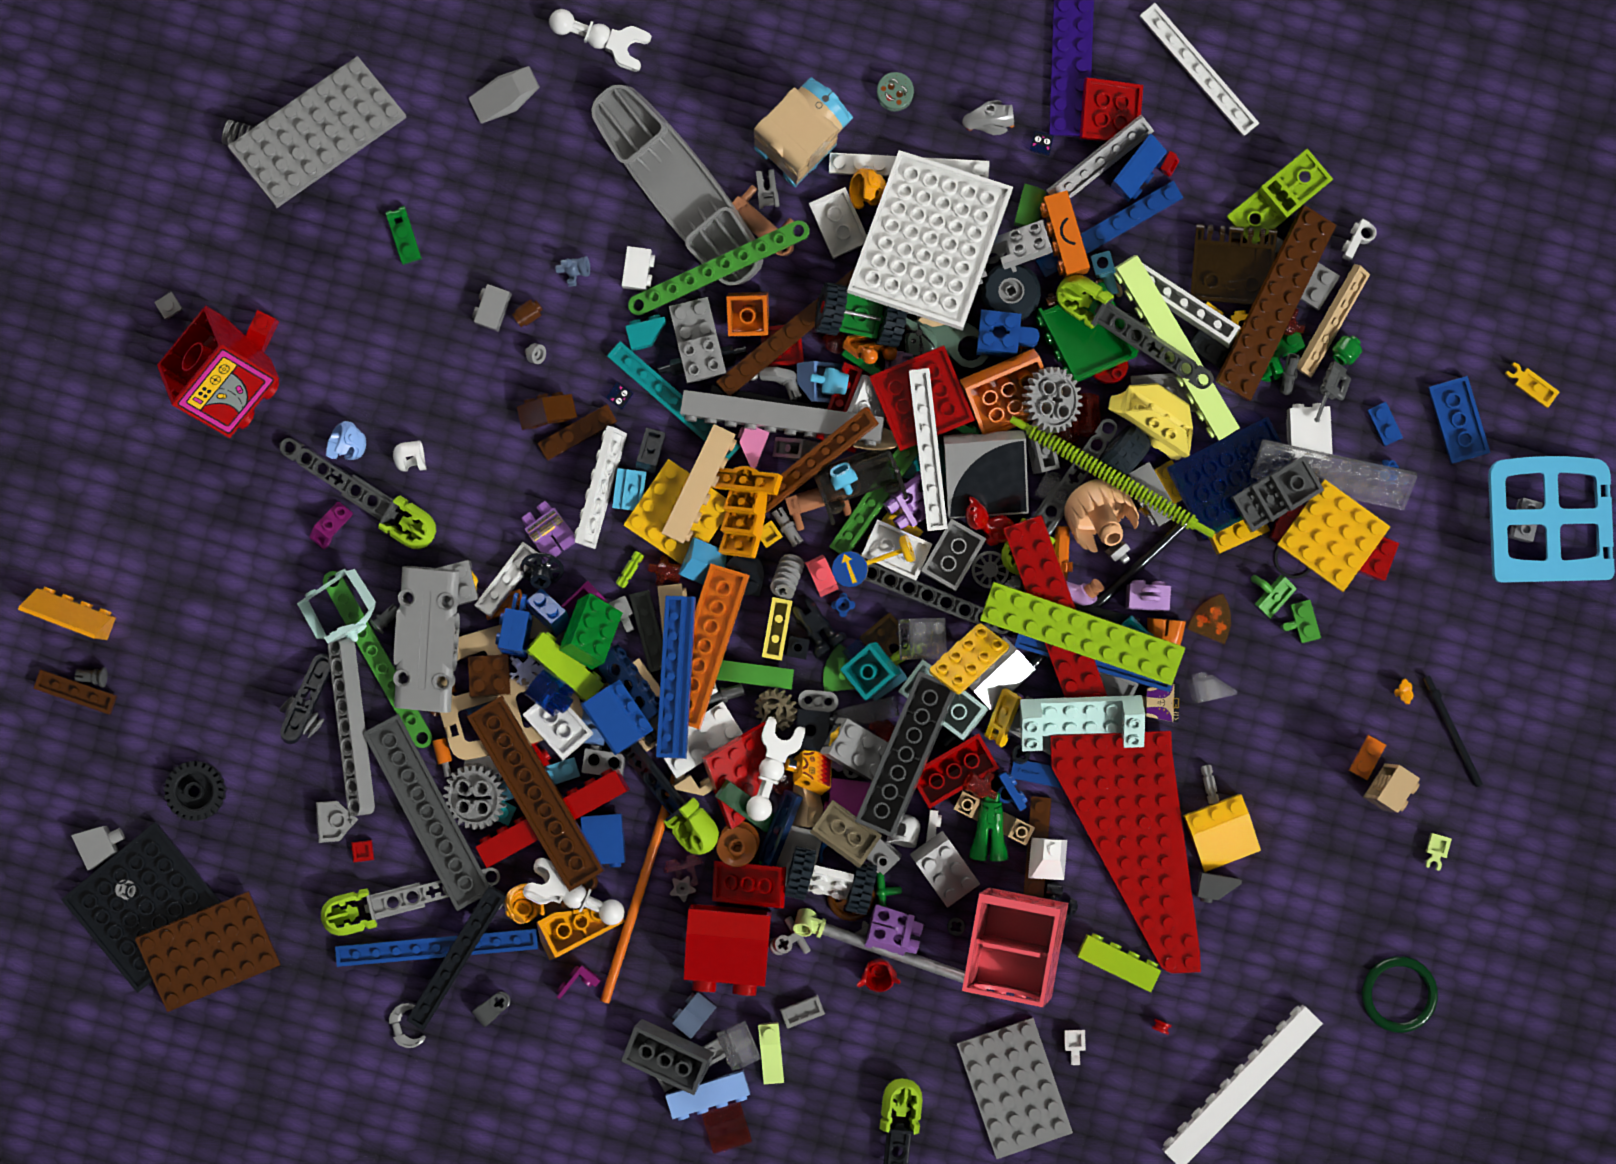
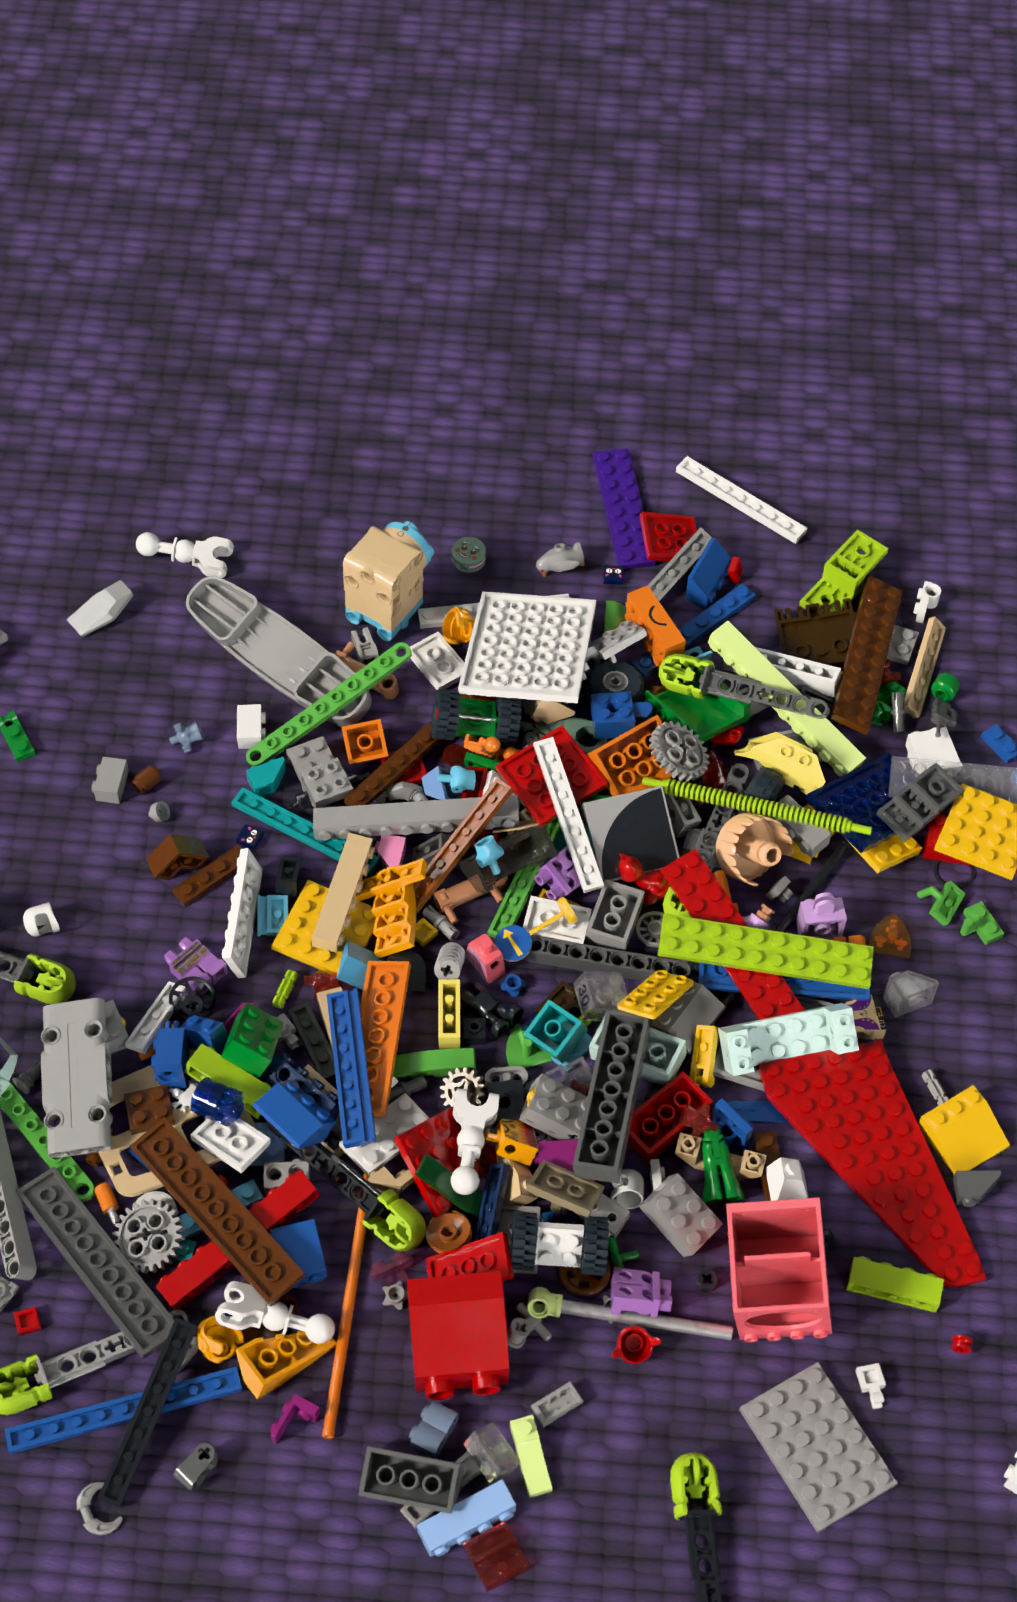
camera: 15 degrees left, 30 degrees down
black bush [1011,745,1030,764] -> none

